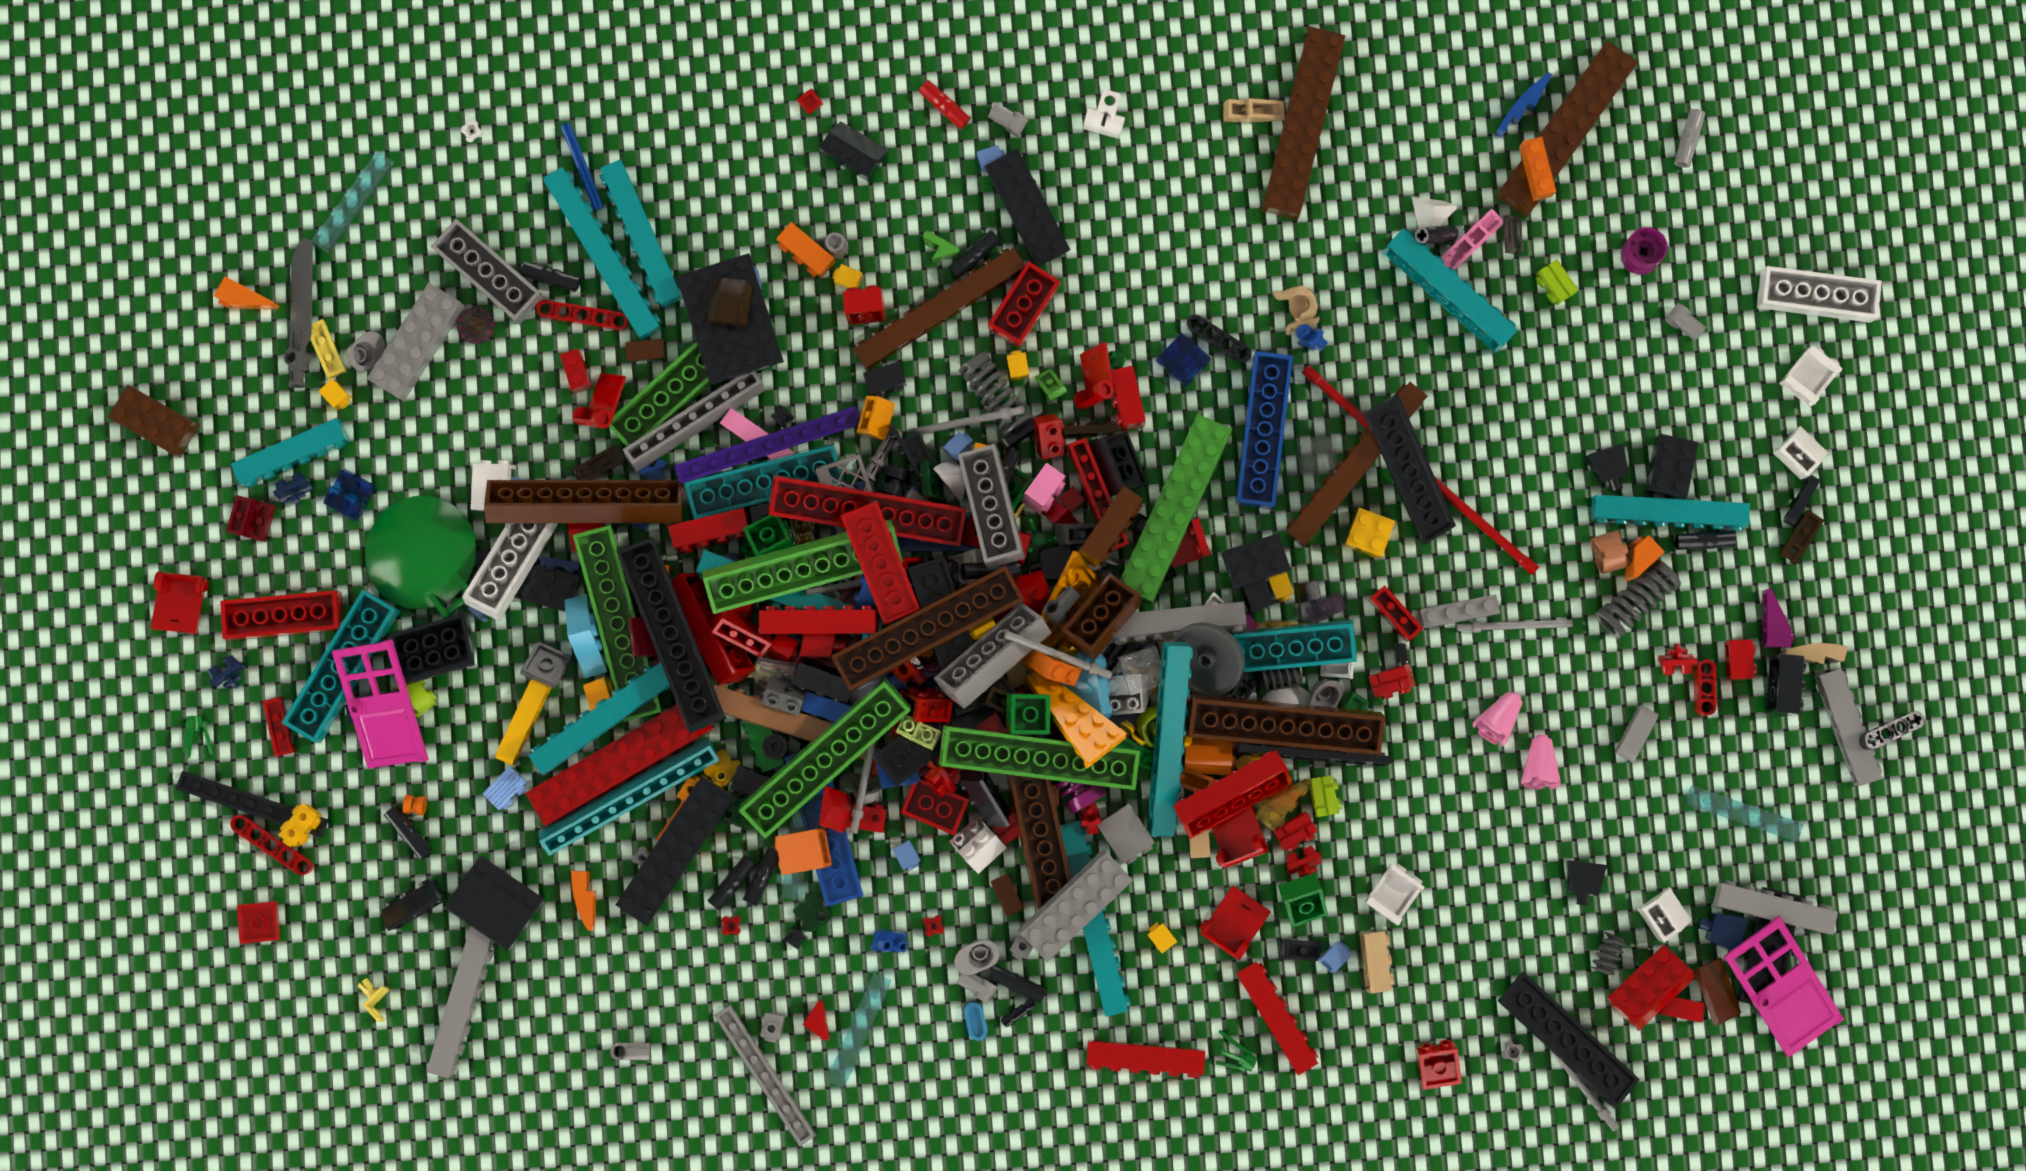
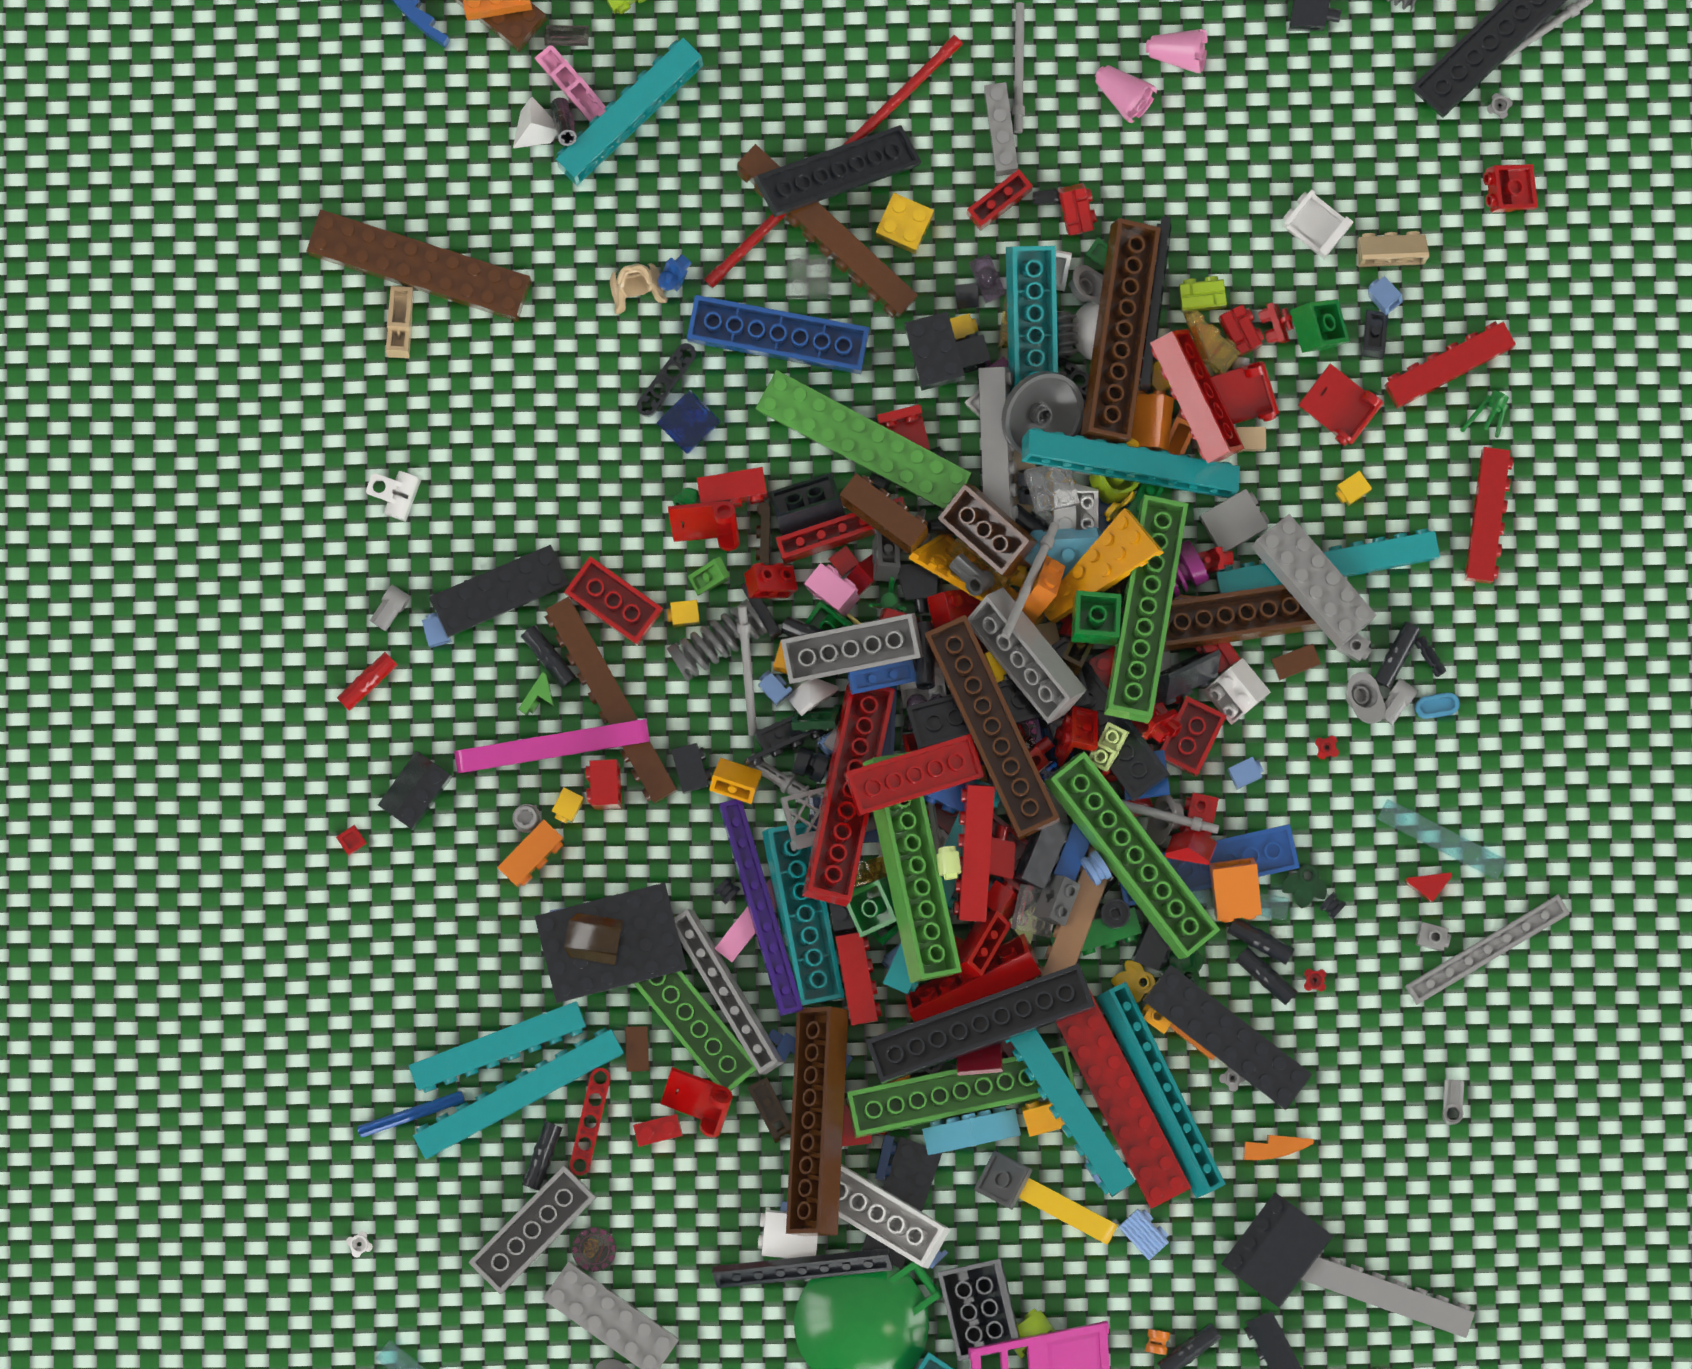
camera: 85 degrees left, 0 degrees up
blue hips [870,929,908,952] -> none
none -> dark pink beam [454,719,650,773]
none -> black plate [712,1248,893,1288]
none -> blue plate [847,659,916,695]
none -> yellowish green brick [936,846,962,880]
none -> medium blue wheel [1080,850,1112,886]

